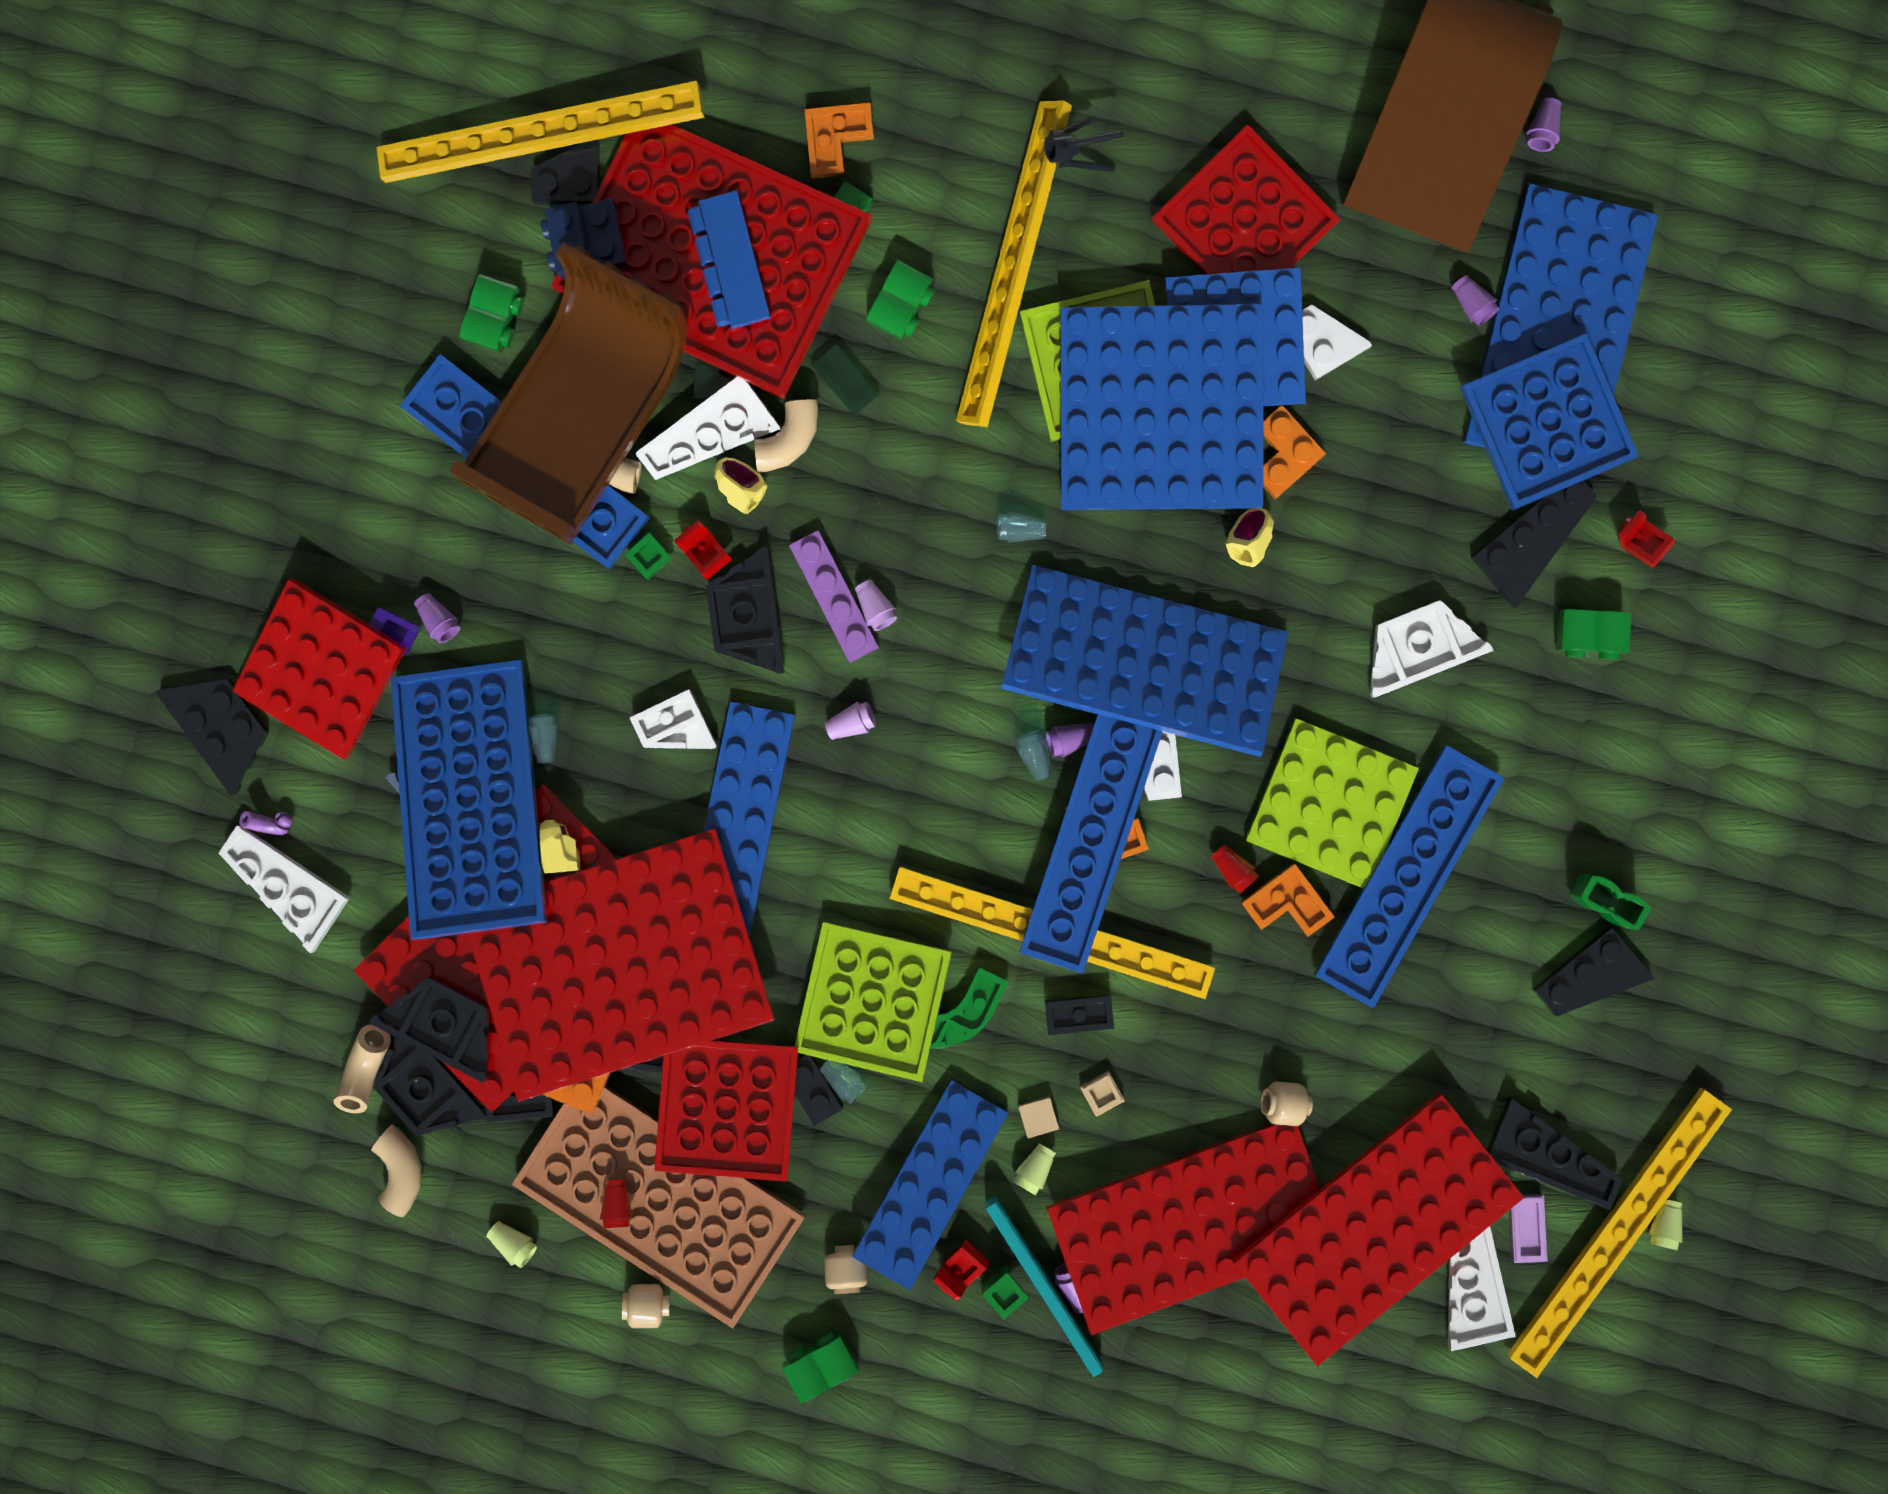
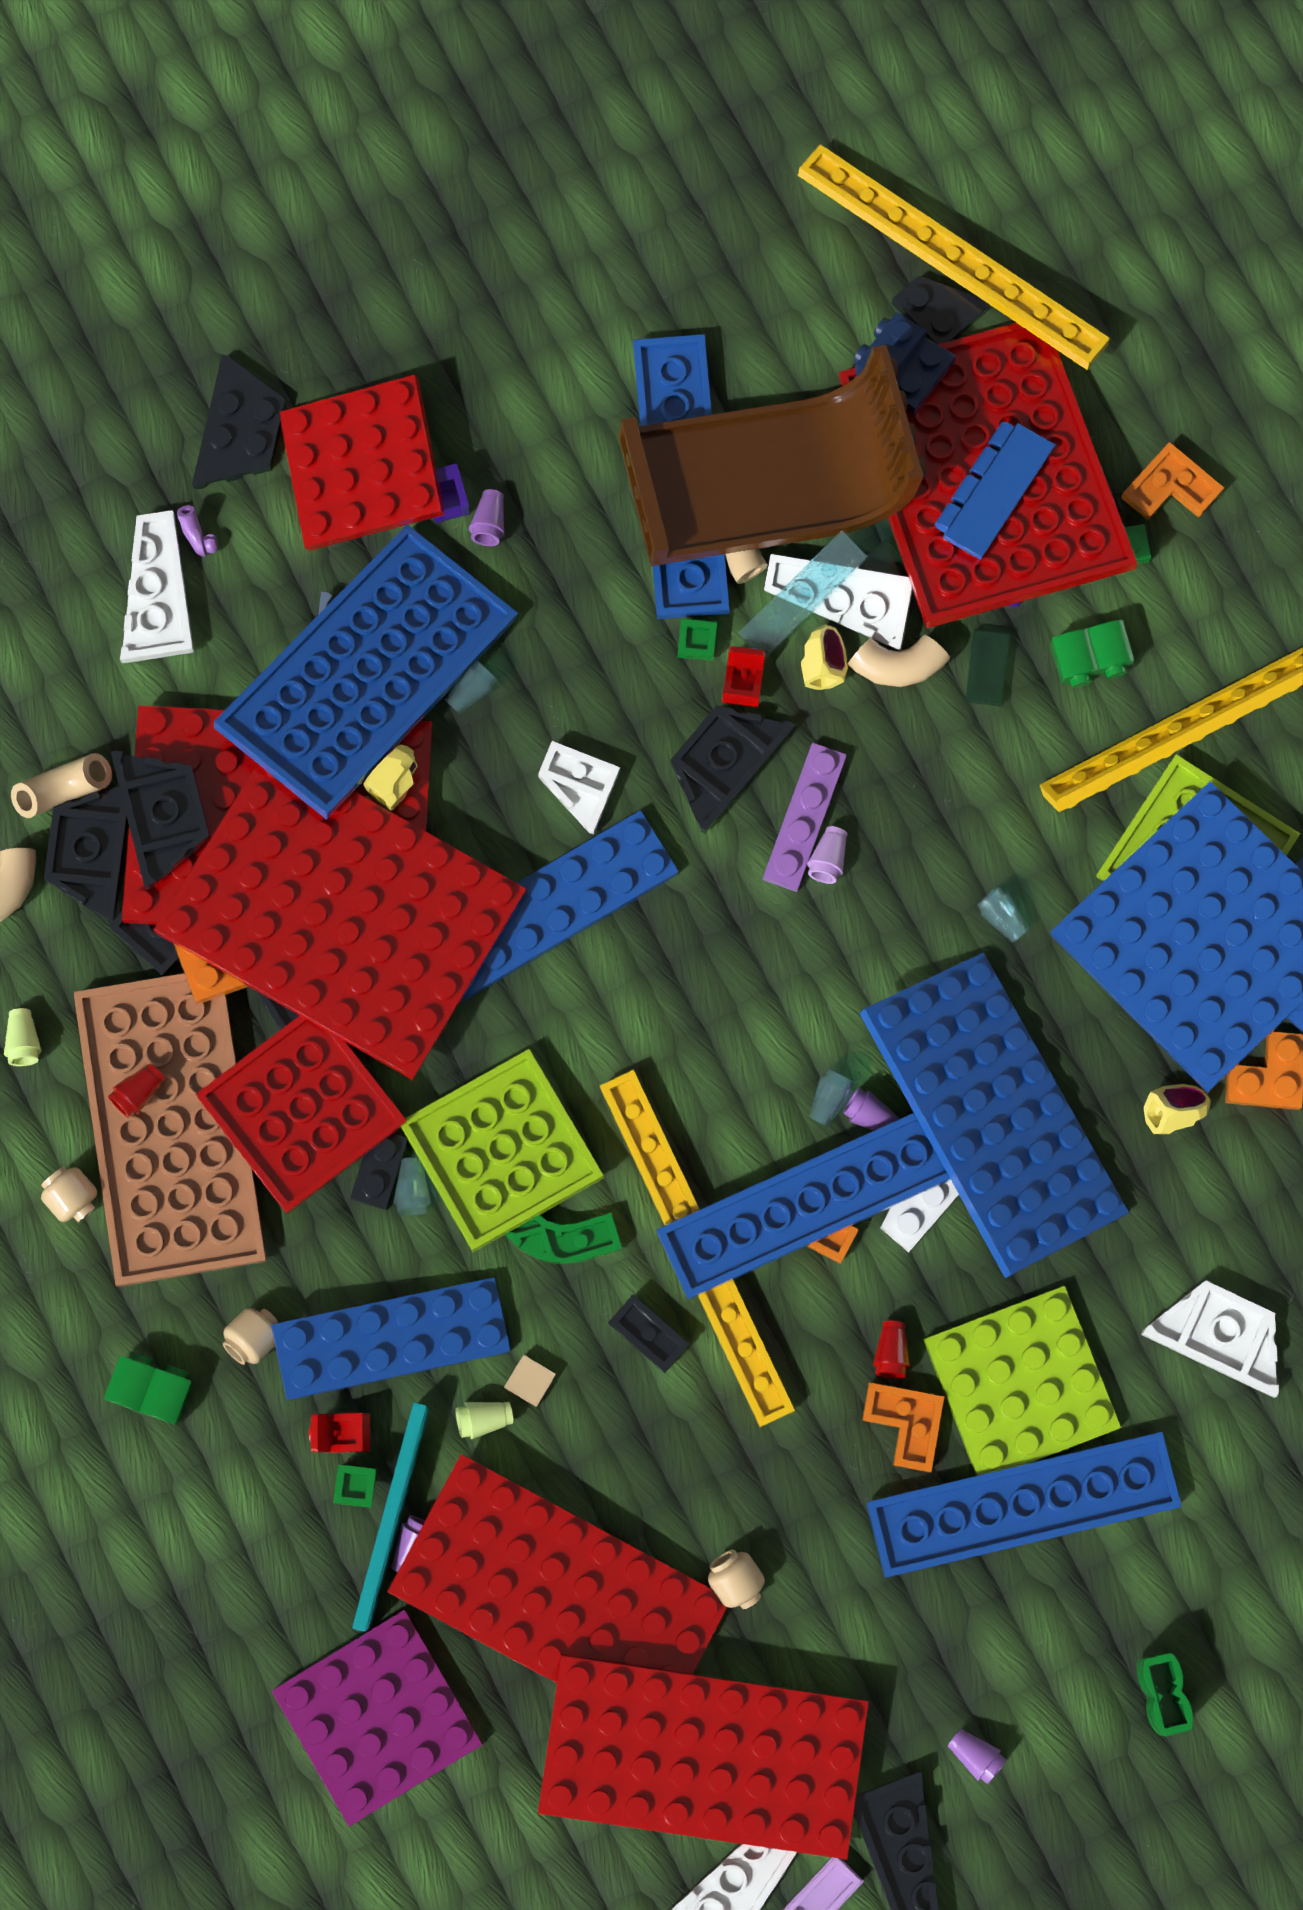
camera: 45 degrees right, 10 degrees down
green brick [459,274,525,353] -> none
lavender cone [825,702,876,740] -> none
tan tile [1080,1071,1125,1117] -> none
black wing [1532,927,1655,1016] -> none
none -> magenta plate [271,1610,483,1827]
none -> clear light blue tile [738,531,868,659]
none -> medium lavender cone [947,1728,1007,1784]

